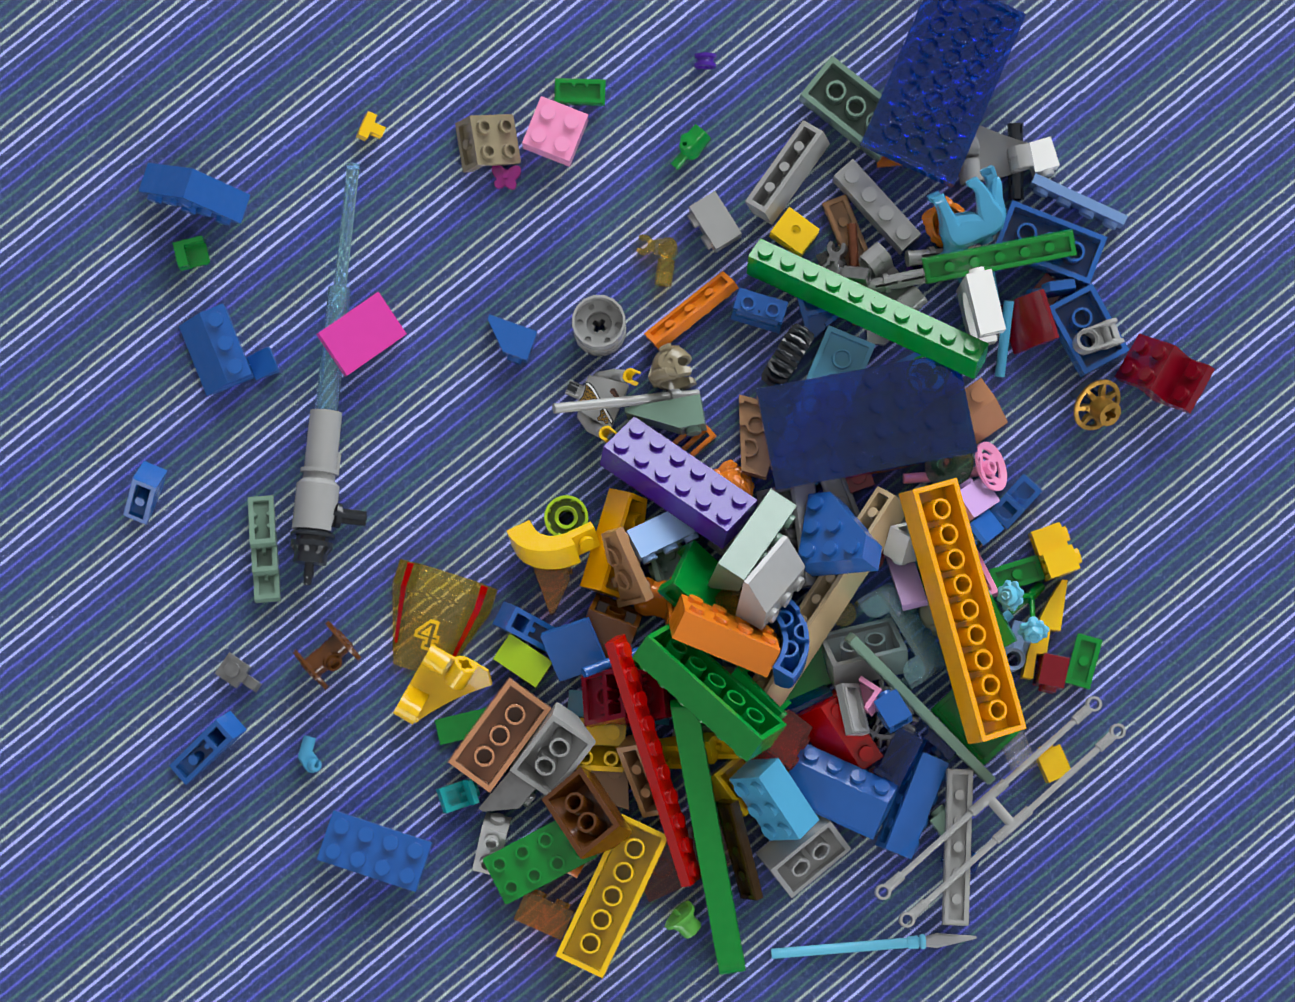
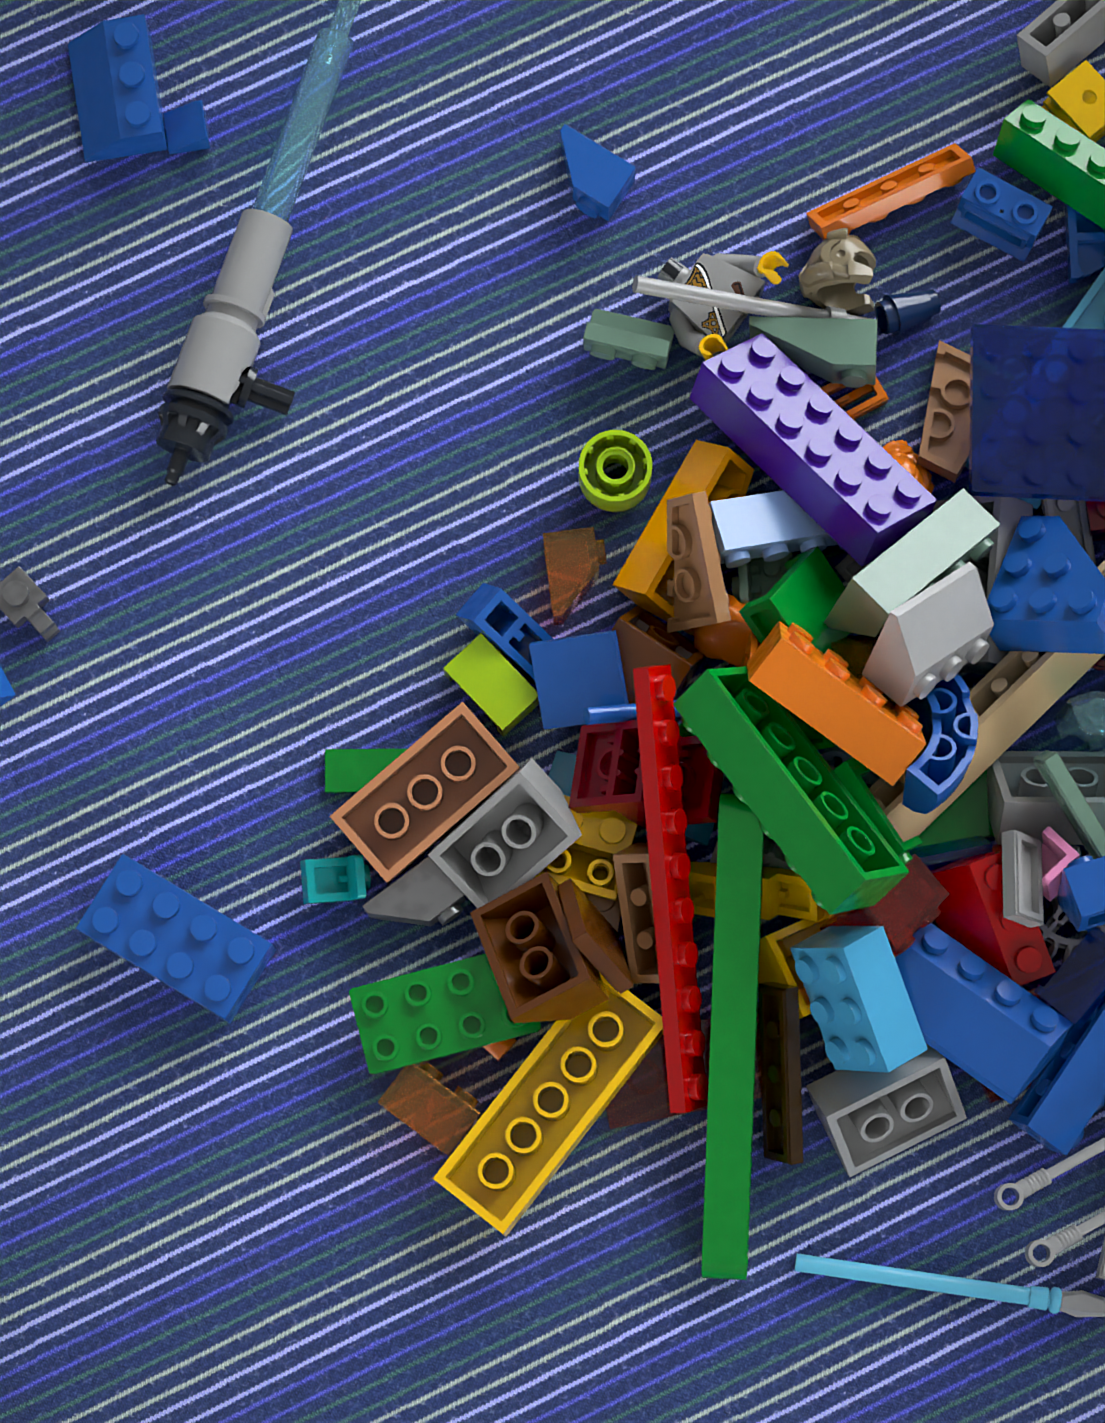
camera: 20 degrees right, 5 degrees down
sand green slope [248,495,281,603] -> none
reddish brown hose [293,621,361,690] -> none
dark azure arm [298,735,322,773] -> none
dark pink tile [316,292,407,376] -> none
clear yellow wedge [392,559,498,671] -> none
yellow panel [393,644,493,725] -> none
light grey bracket [473,812,511,875] -> none
yellow arch [507,520,601,569] -> none
light grey wheel [572,295,626,356] -> none
clear yellow bar [637,234,678,287] -> none
bright green piece [664,901,701,939] -> none
light grey brick [687,191,742,253] -> none
black gear [761,323,814,390] -> none
clear yellow tile [835,602,856,627] -> none
none -> reddish brown tile [557,878,634,994]
none -> sand green bracket [583,309,674,370]
none -> dark blue cone [875,289,941,336]

